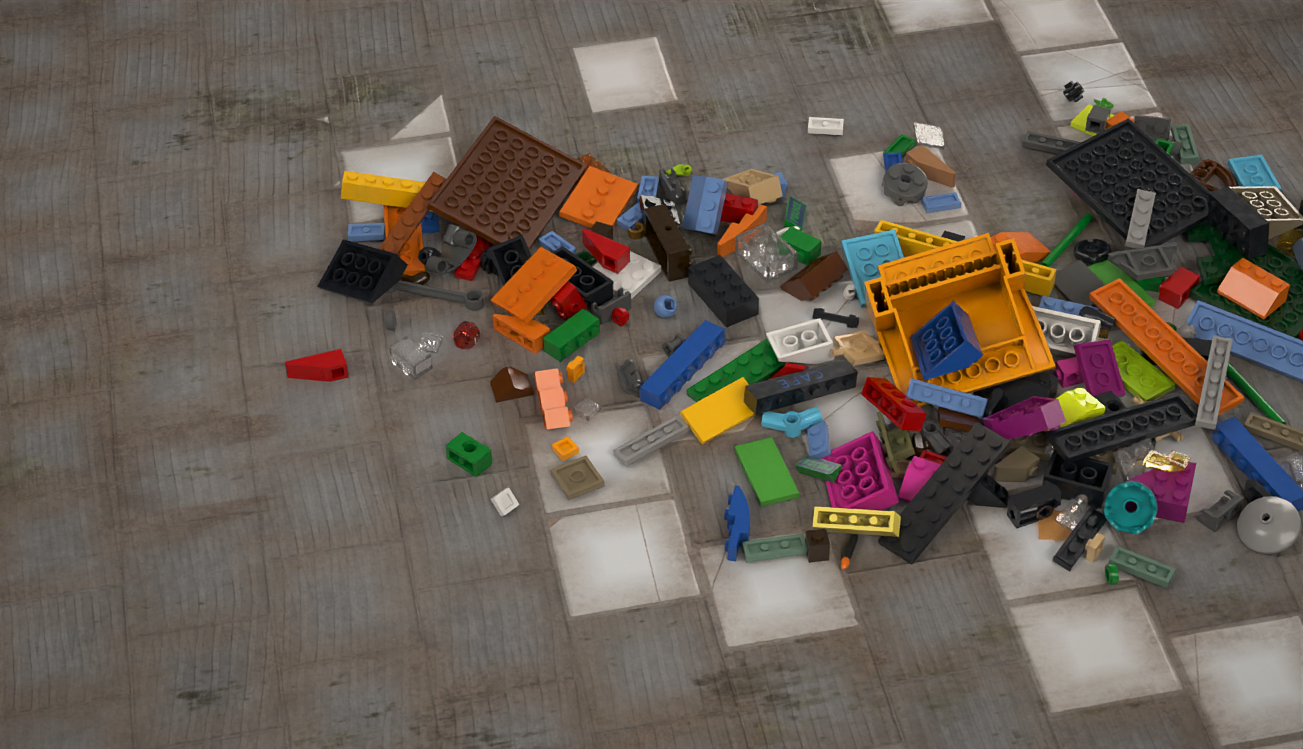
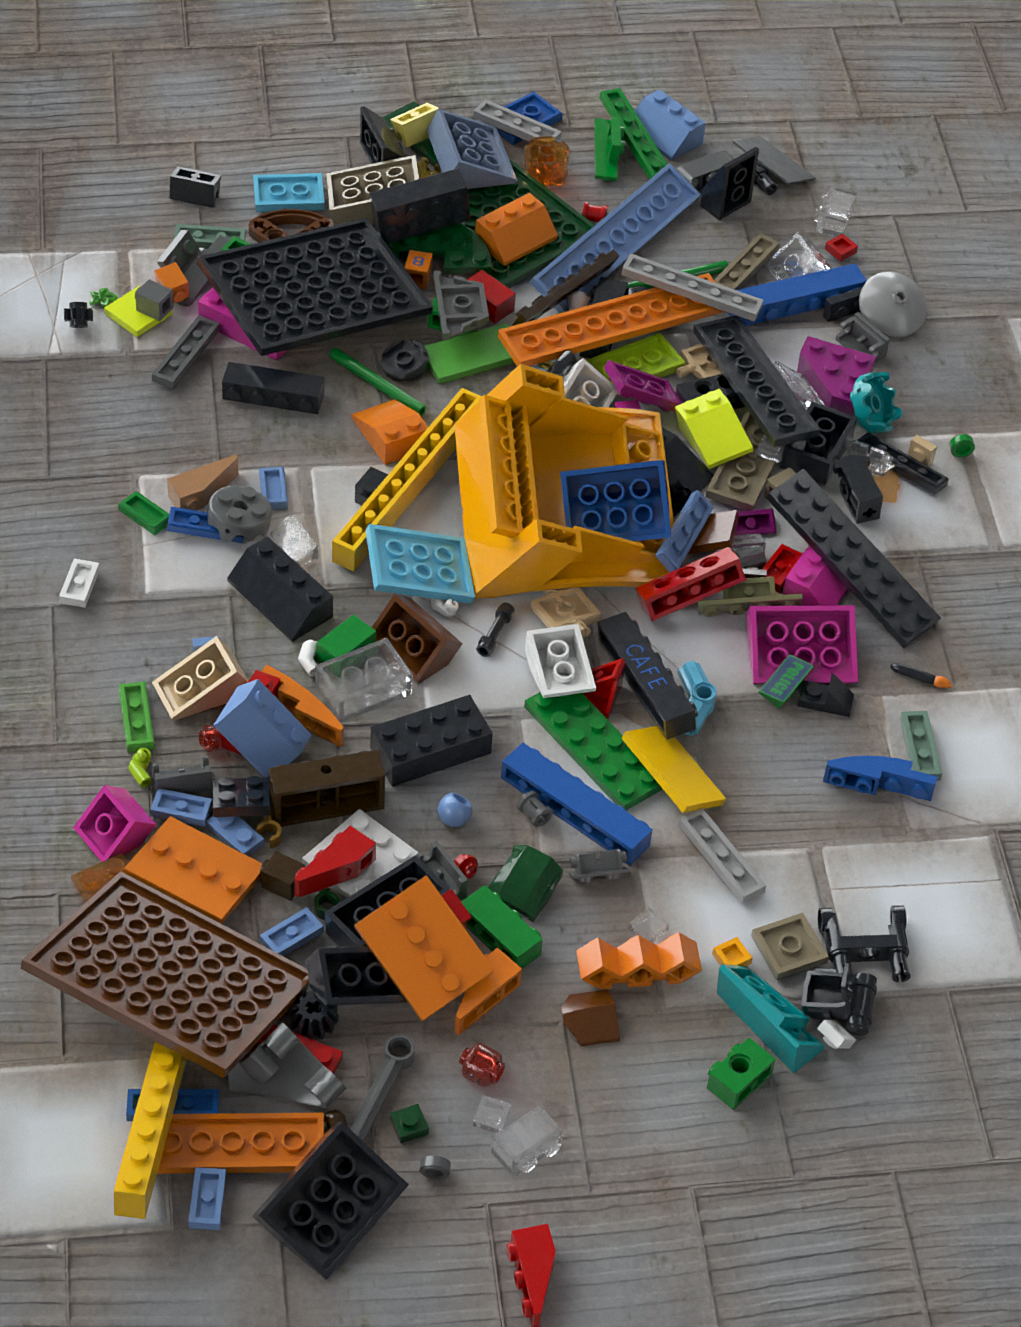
camera: 90 degrees left, 5 degrees up
dark orange plate [378,171,446,255] -> none
black plant [418,247,441,265] -> none
light orange plate [566,356,585,383] -> none
bright green tile [734,437,799,507] -> none
slope [784,196,807,231] -> none
dark brown brick [805,529,830,563] -> none
medium blue plate [807,421,831,459] -> none
light yellow brick [812,507,901,537] -> none
clear piece [913,123,945,149] -> none
magenta brick [982,396,1066,440] -> none
dark grey tile [1054,260,1105,307] -> none
sand green plate [1108,546,1176,588] -> none
light grey plate [1125,189,1156,249] -> none
clear yellow slope [1143,449,1192,471] -> none
none -> dark pink slope [73,785,157,865]
none -> bright green tile [119,681,155,753]
none -> black hinge [169,166,221,208]
none -> black brick [222,362,324,414]
none -> black slope [227,536,333,642]
none -> clear slope [270,514,318,566]
none -> dark green plate [390,1104,429,1144]
none -> orange brick [405,250,433,290]
none -> dark green slope [488,845,563,922]
none -> dark brown plate [512,249,620,326]
none -> teal slope [717,964,825,1073]
none -> black slope [797,673,854,717]
none -> black piece [801,964,877,1036]
none -> black connector [817,905,911,982]

